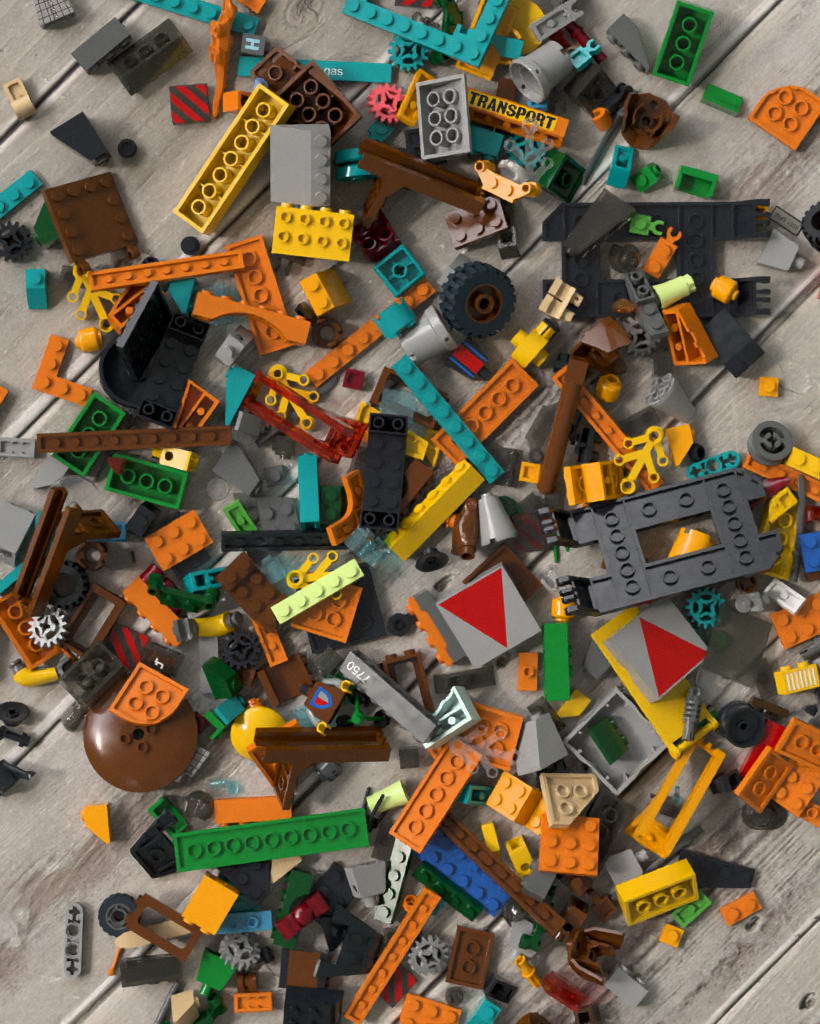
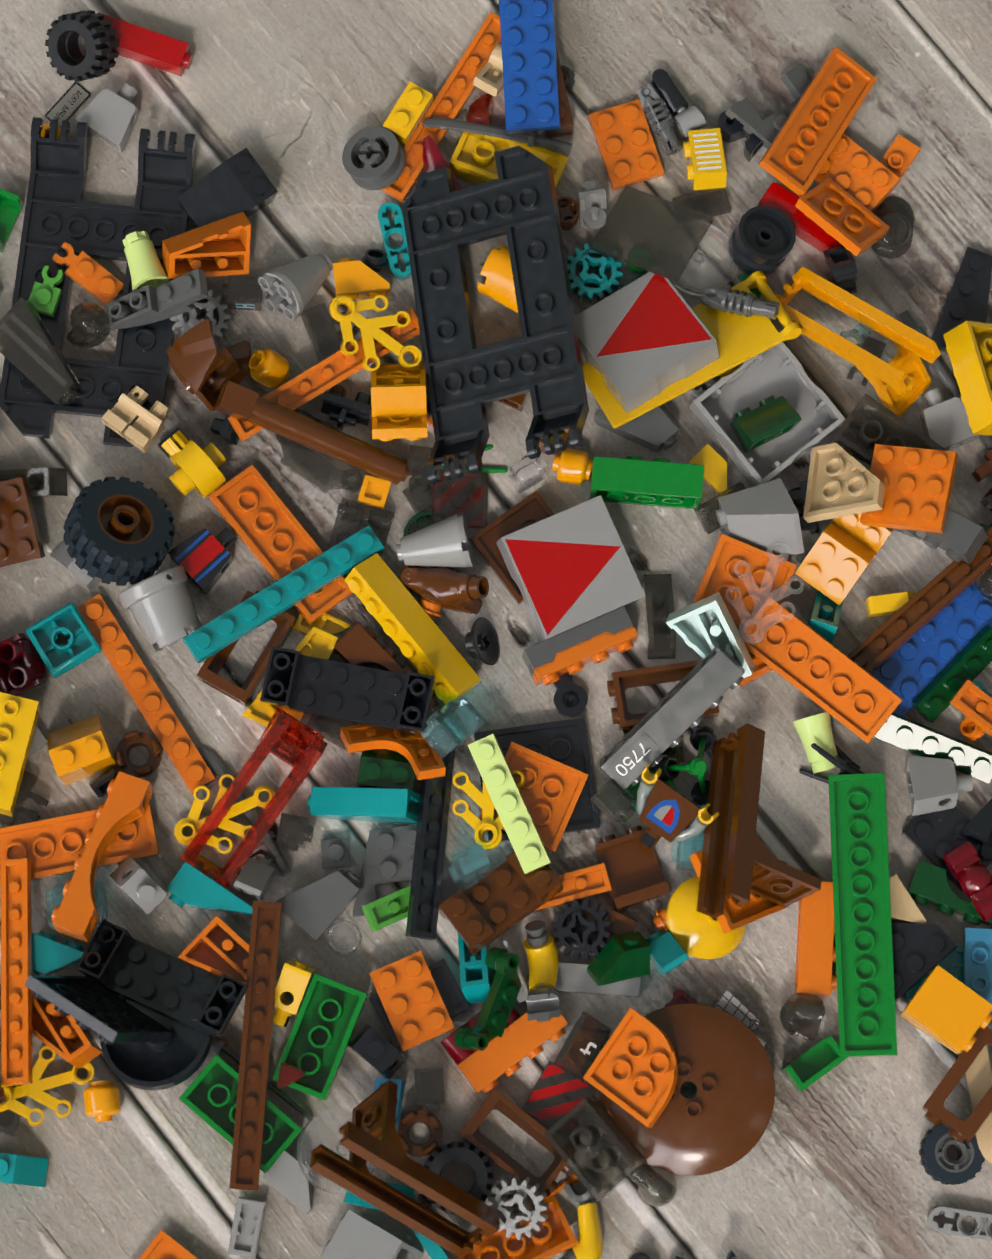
camera: 80 degrees left, 10 degrees down
orange plate [32,334,94,406] -> none
light orange slope [81,803,112,844] -> none
black wing [130,807,178,879] -> none
green bracket [204,709,227,740] -> none
clear light blue arm [210,778,238,794] -> none
dark grey head [315,762,344,782] -> none
dark red plate [342,368,365,391] -> none
clear smoke plate [371,820,396,863] -> none
teal brick [372,297,416,340] -> none
clear light blue piece [379,388,416,425] -> none
clear smoke brick [399,746,420,769] -> none
yellow torso [504,834,532,878] -> none
orange plate [518,652,538,691] -> none
reddish brown torso [556,874,594,898] -> none
clear orange plate [612,299,635,314] -> none
light orange head [710,275,740,304] -> none
dark brown plate [748,696,789,718] -> none
light orange plate [758,376,779,397] -> none
white plate [763,578,806,616] -> none
yellow tile [768,486,798,524] -> none

